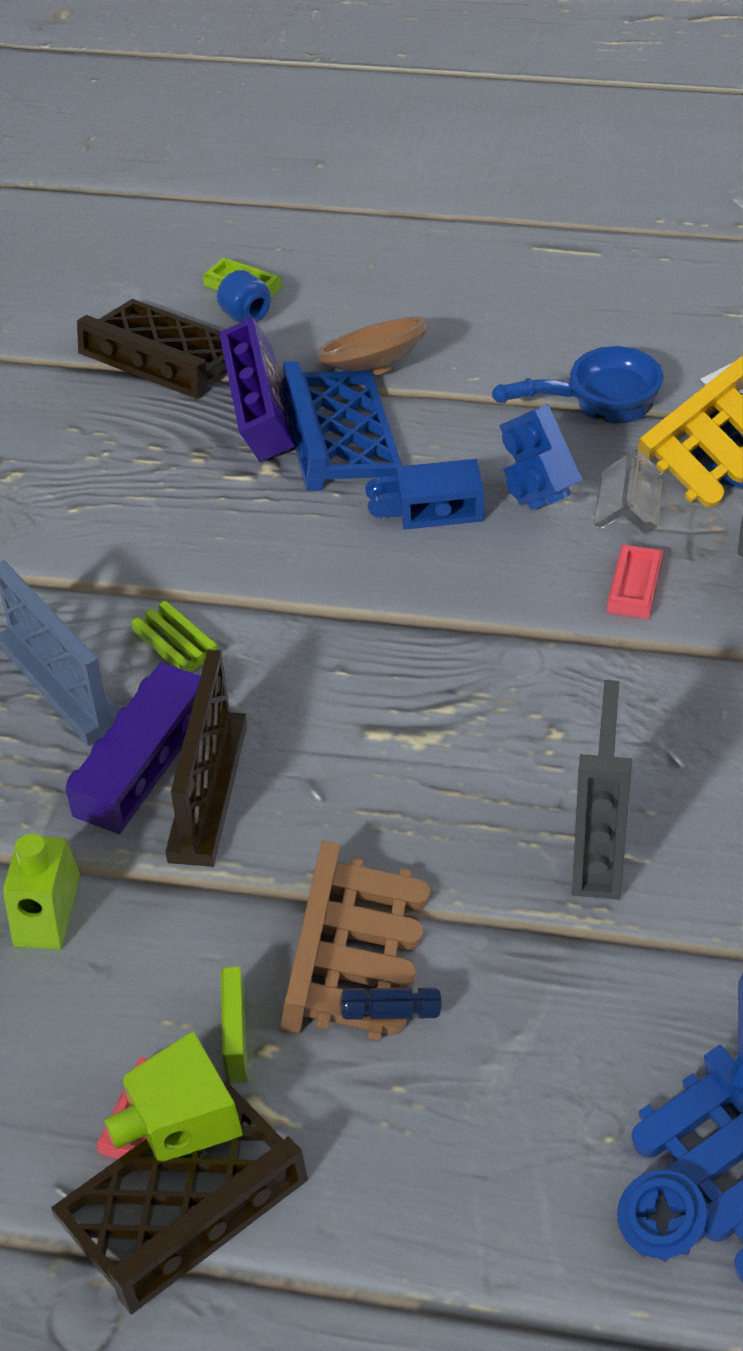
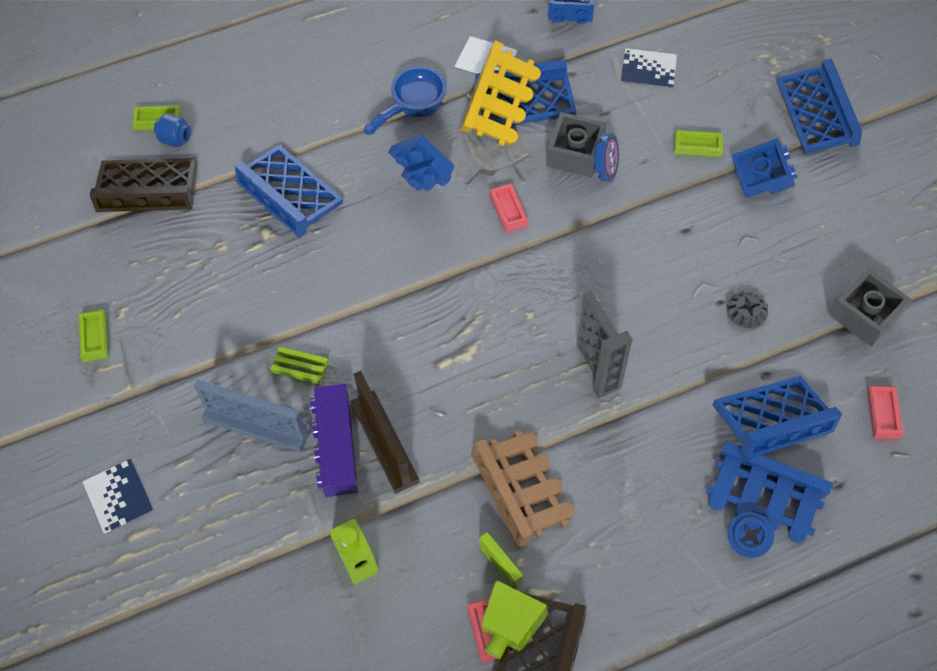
camera: 35 degrees left, 15 degrees up
dark purple brick [219,317,295,462] -> none
medium nougat dish [317,316,428,375] -> none
dark blue axle [340,987,442,1020] -> none
blue hinge [365,459,484,530] -> none

